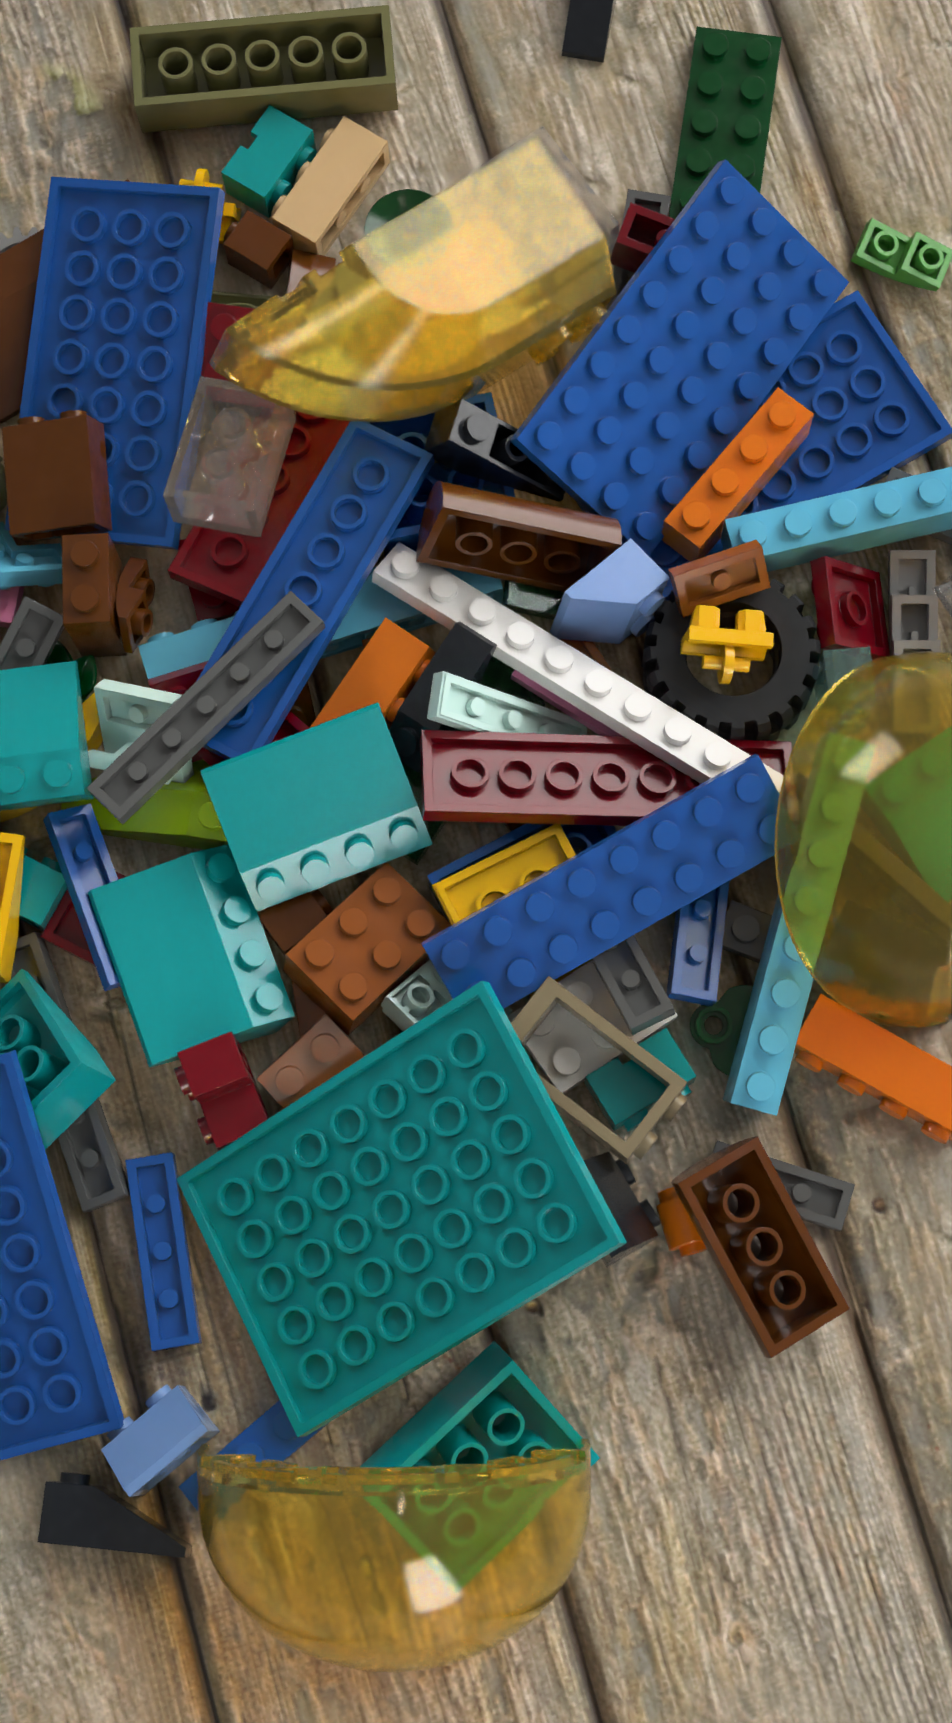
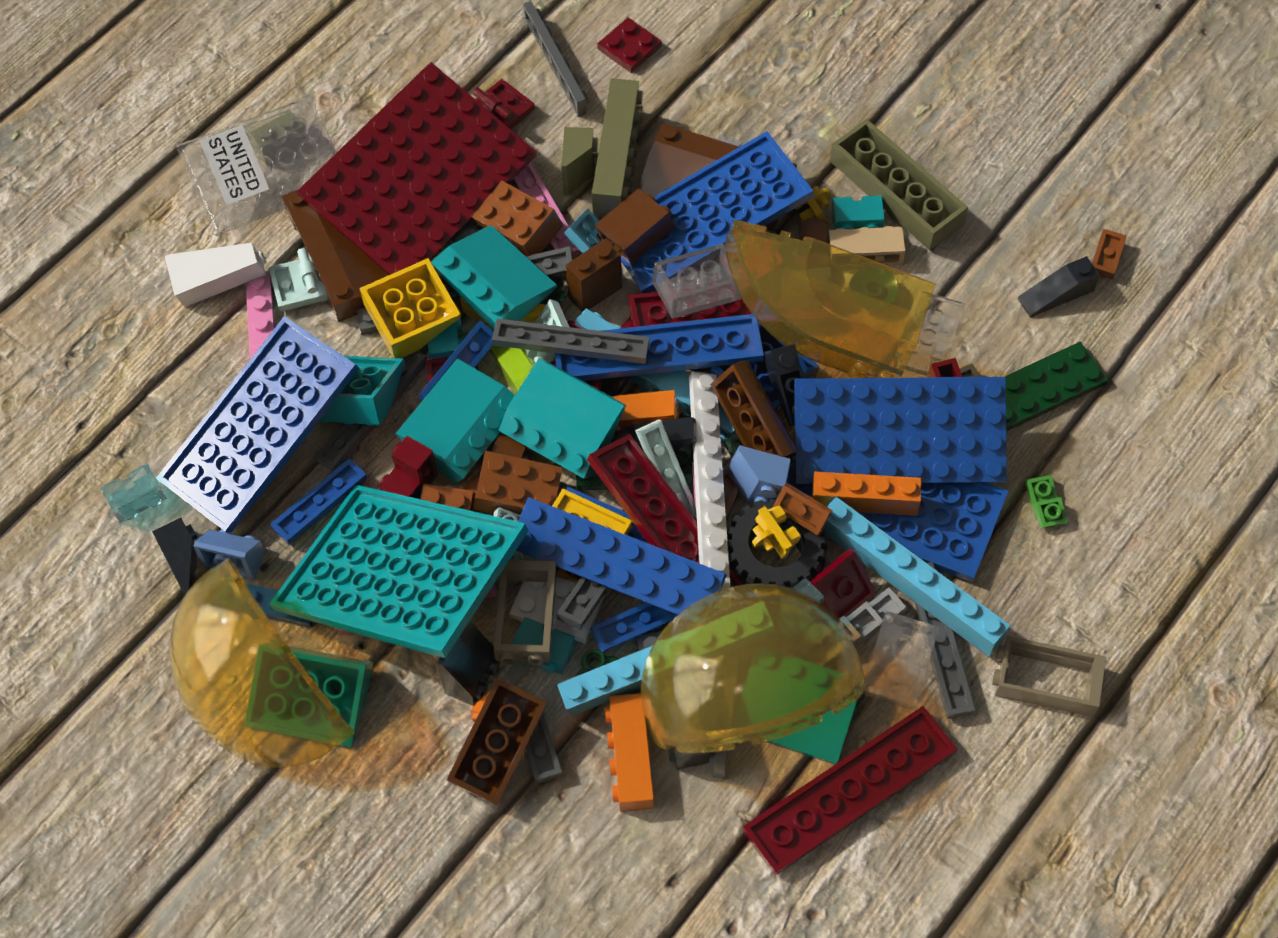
camera: 50 degrees right, 15 degrees down
reddish brown slope [115,557,155,654] -> none

